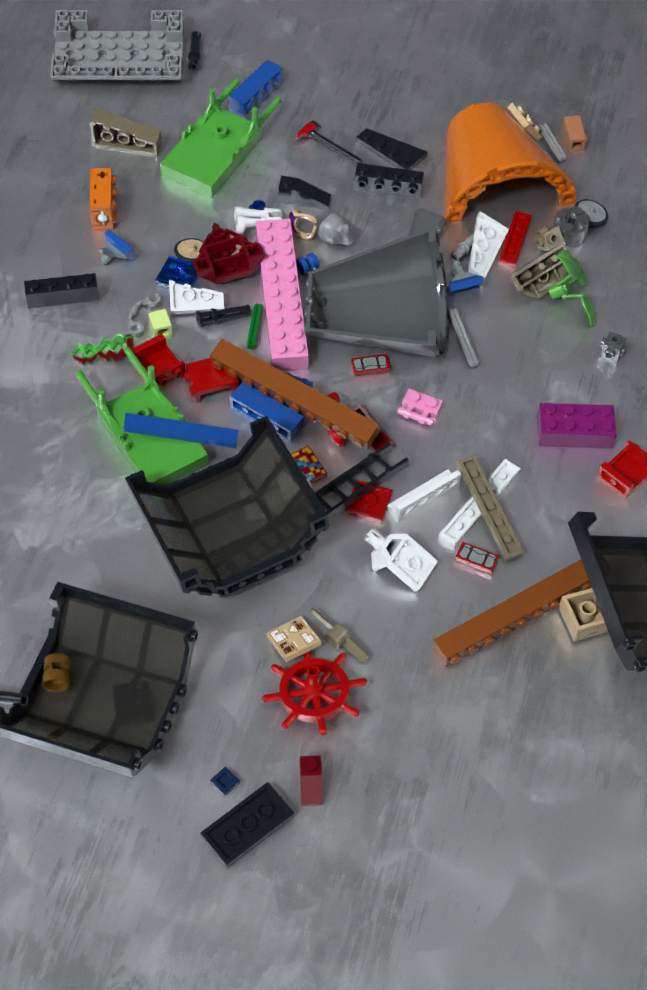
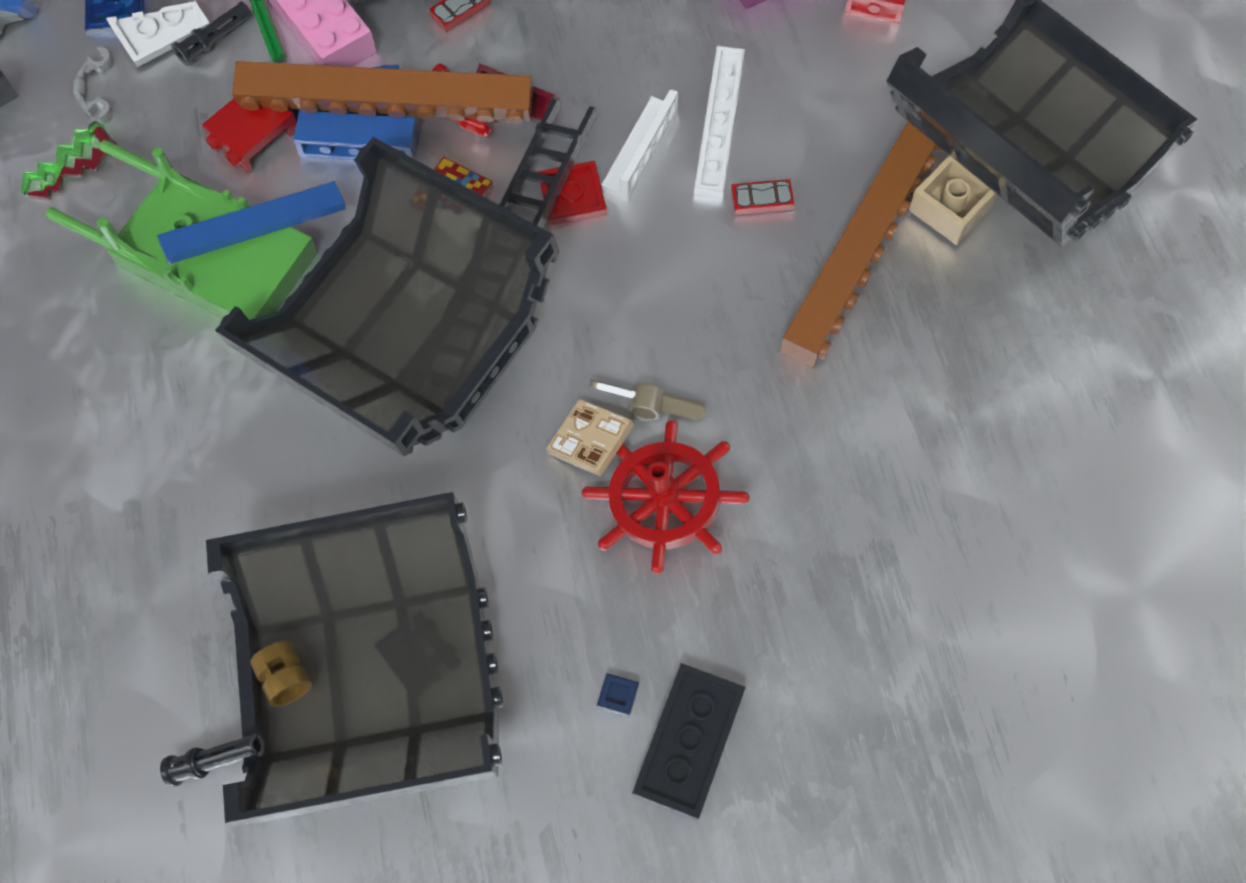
camera: 25 degrees left, 10 degrees up
red panel [131,334,186,387] -> none
yellowish green brick [148,309,172,338] -> none
dark red slope [299,755,323,806] -> none
white plate [364,528,438,592] -> none
bright pink plate [397,389,443,426] -> none
dark tan plate [457,455,525,562] -> none

